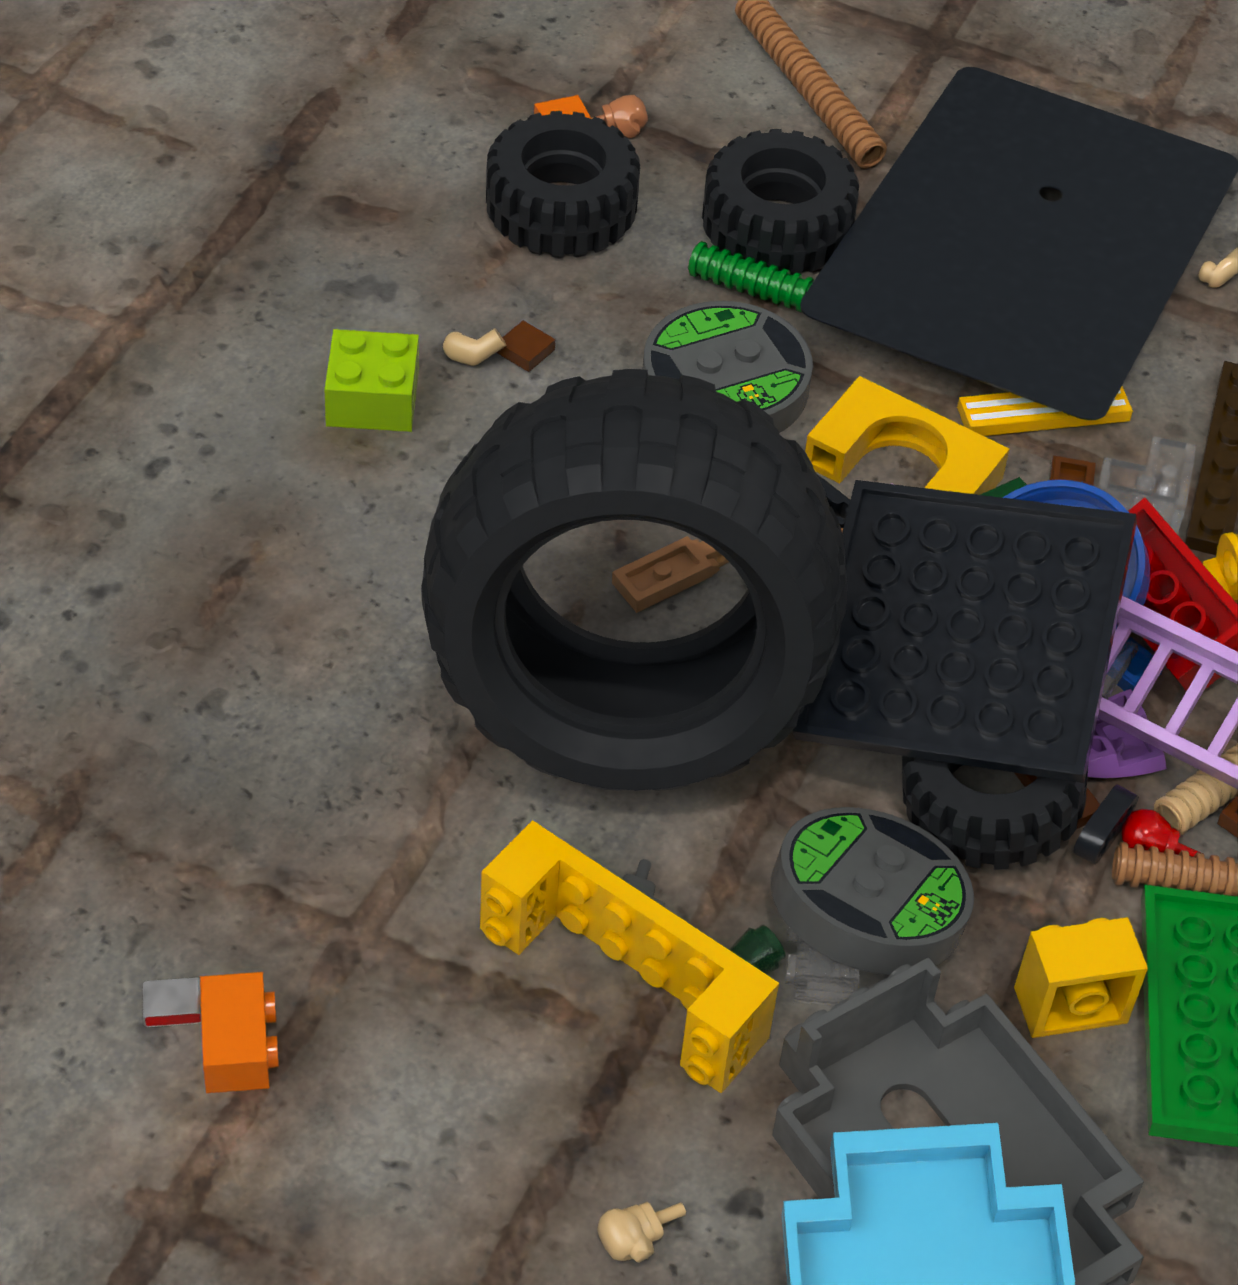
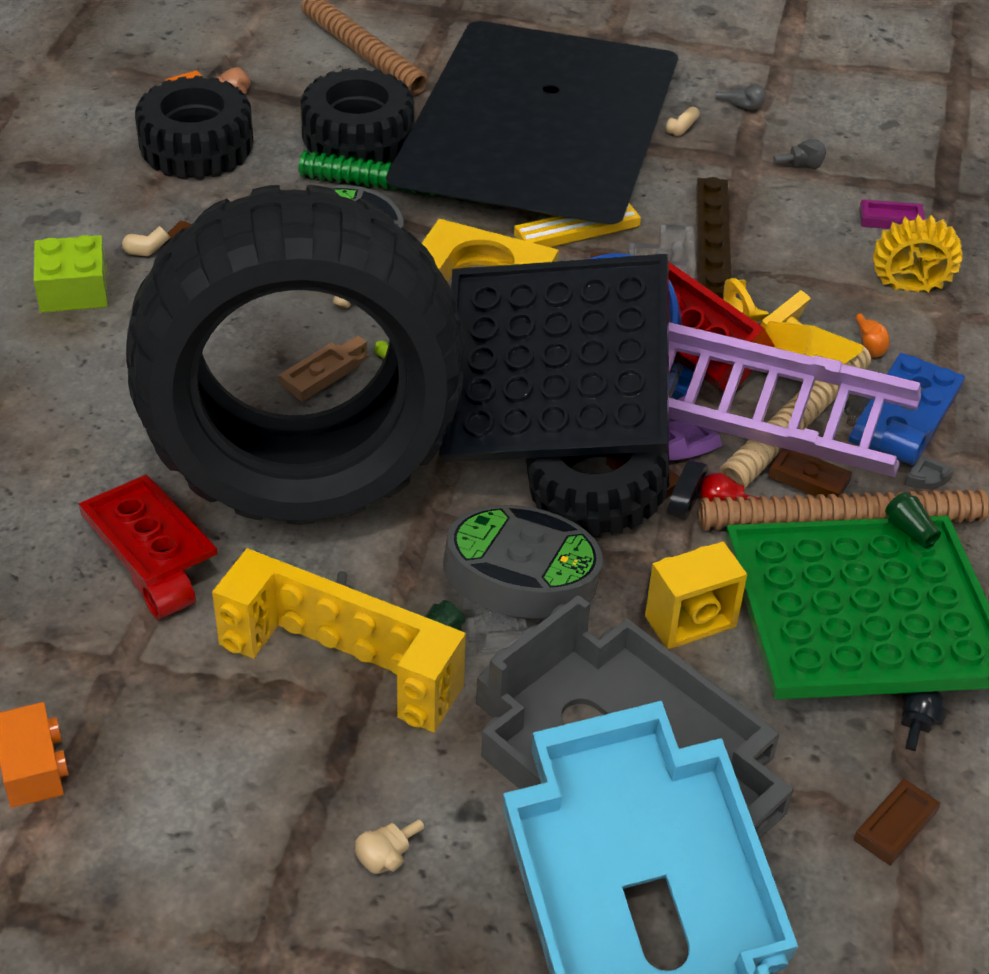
camera: 10 degrees left, 5 degrees down
none -> red hinge [78,474,218,620]

